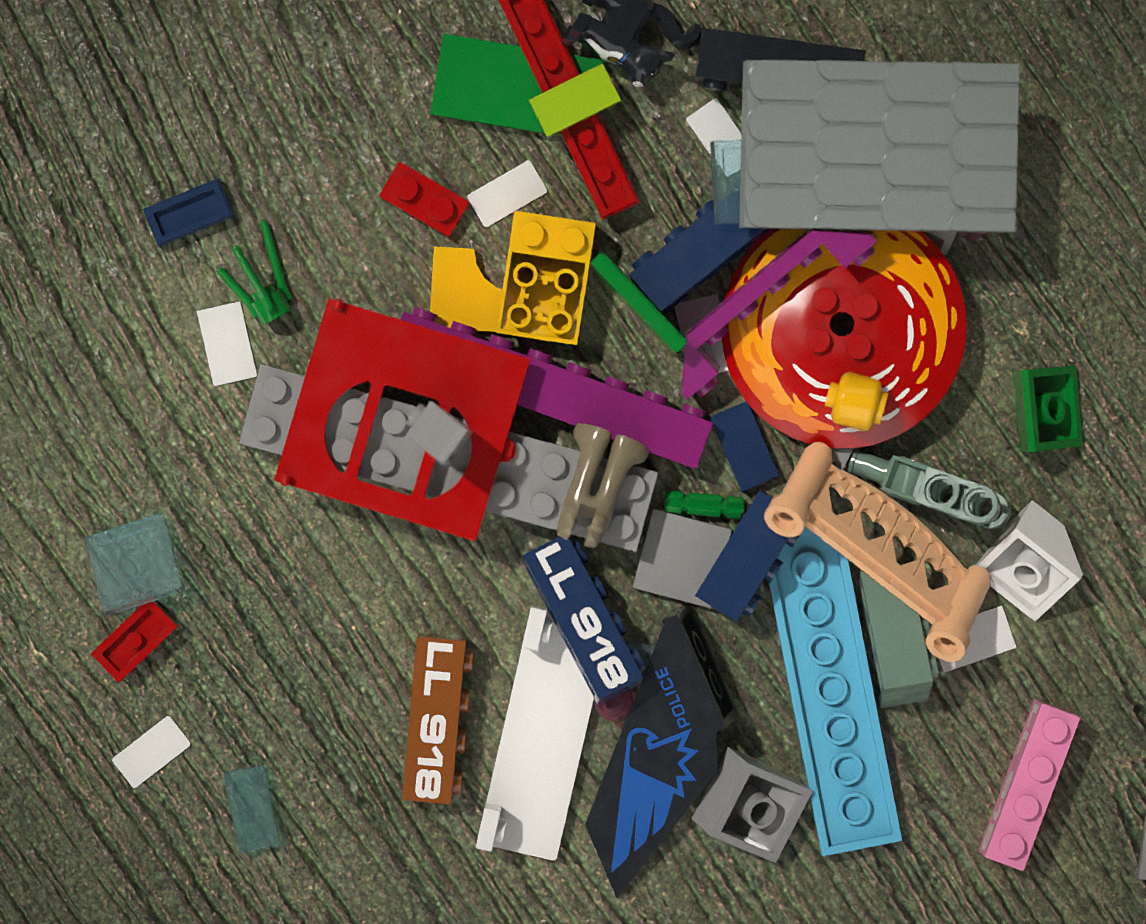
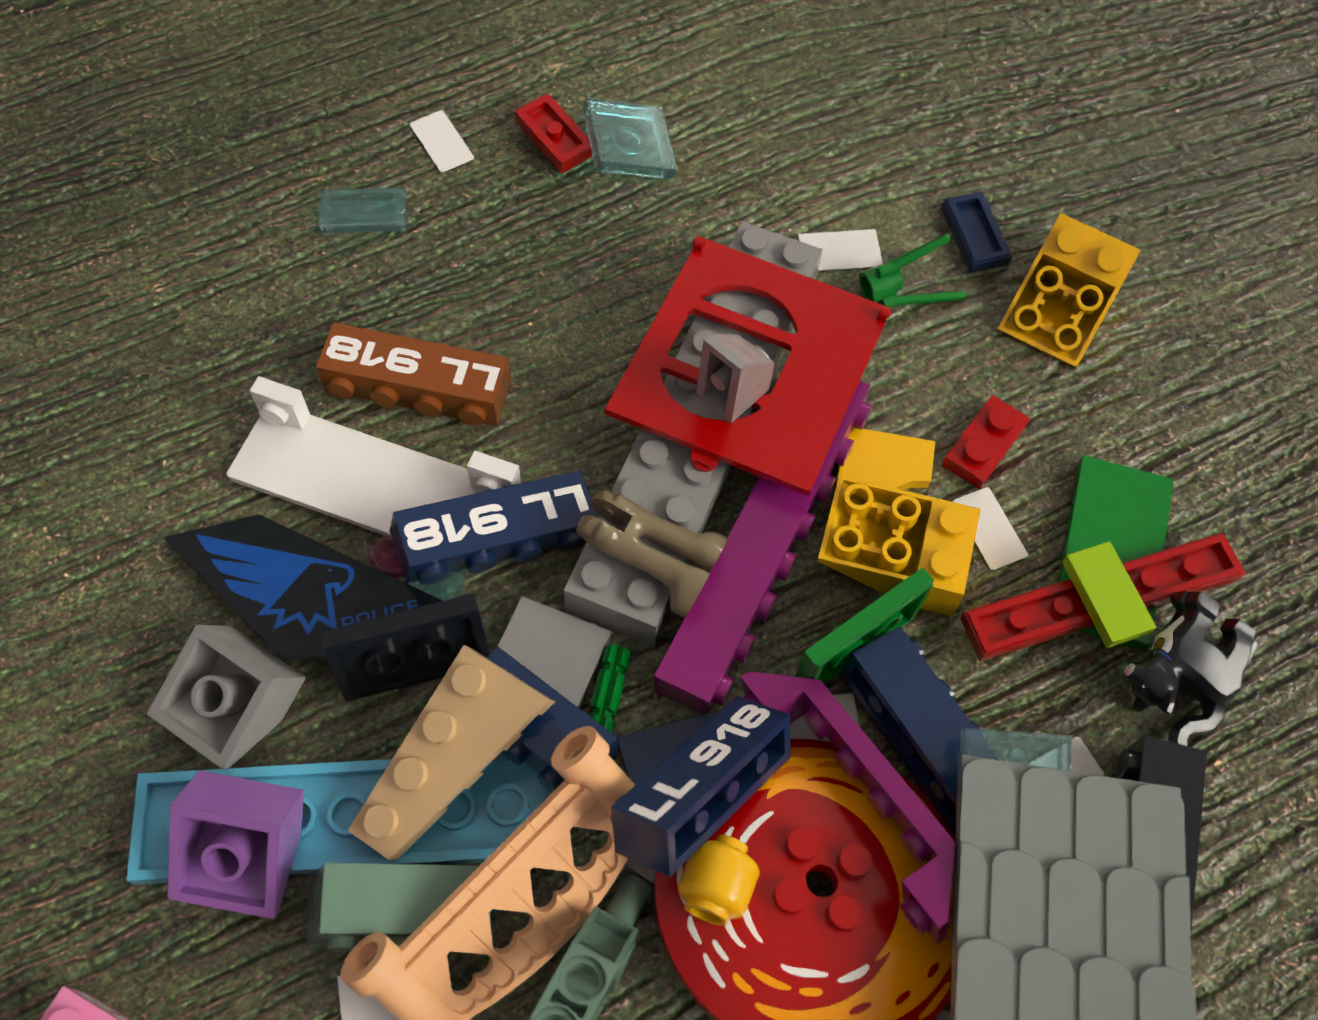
camera: 90 degrees right, 25 degrees down
none -> medium lavender slope [168,770,304,919]
none -> tan wing [348,645,555,860]
none -> dark blue brick [611,696,791,877]
none -> yellow slope [997,213,1141,368]

